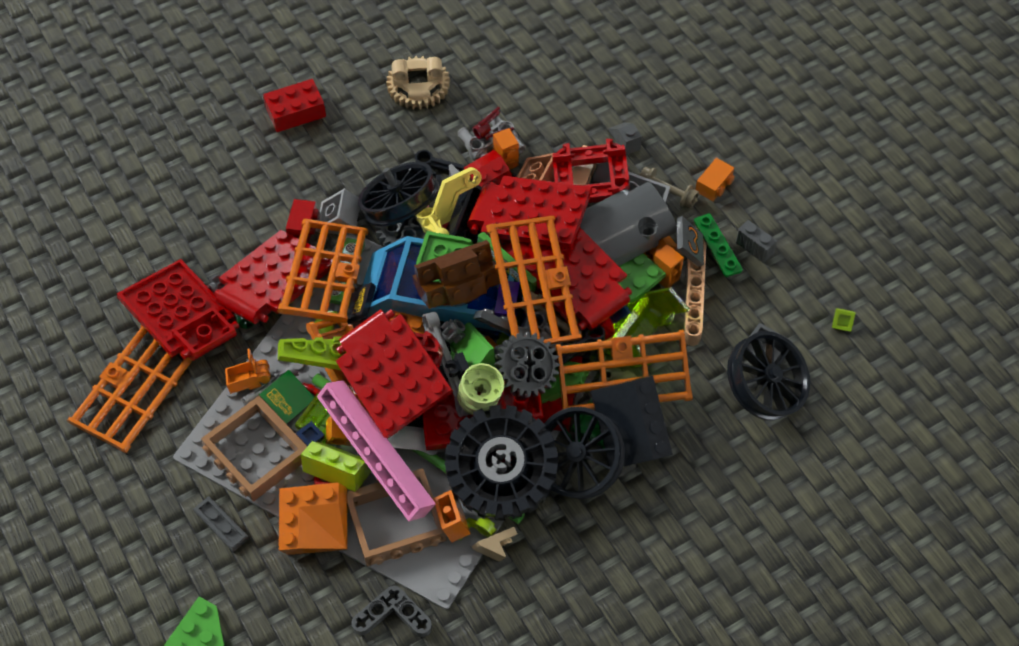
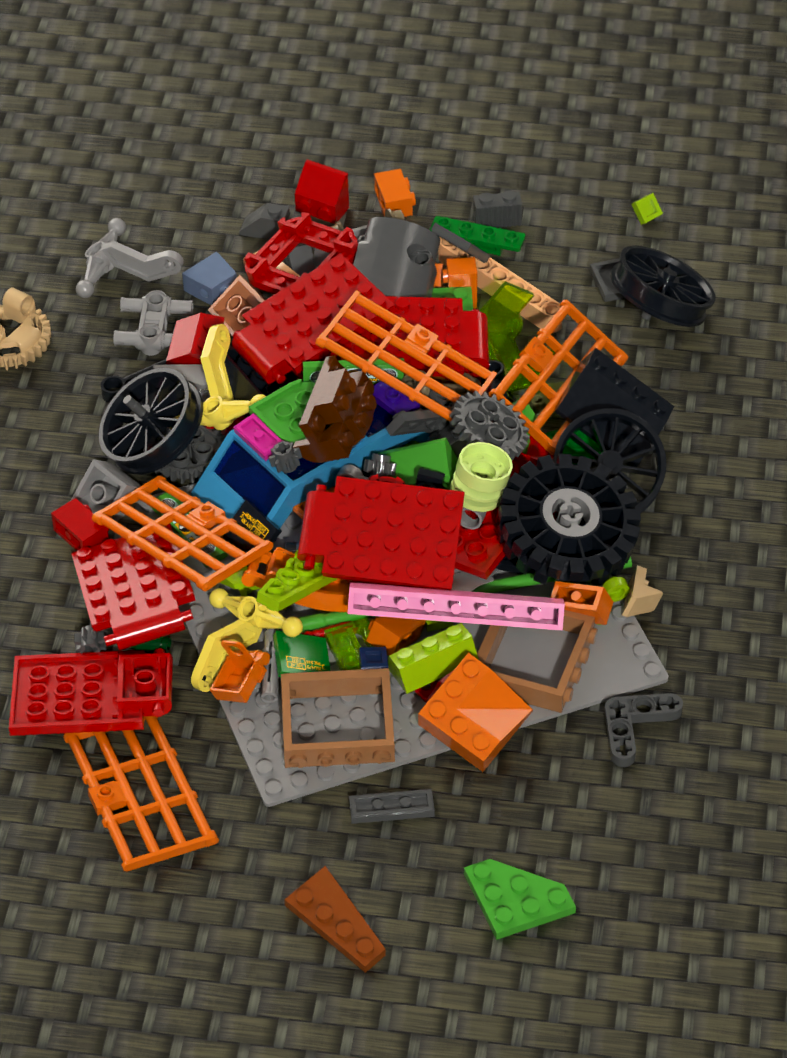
camera: 50 degrees left, 10 degrees down
dark red plant [472,107,514,140] -> none
orange brick [493,128,519,169] -> none
none -> light grey piece [75,218,184,298]
none -> sand blue torso [182,252,237,305]
none -> light yellow piece [191,588,303,692]
none -> dark pink plate [233,413,283,461]
none -> dark grey gear [269,441,302,473]
none -> dark orange wing [285,866,386,973]
none -> red slope [295,159,349,224]

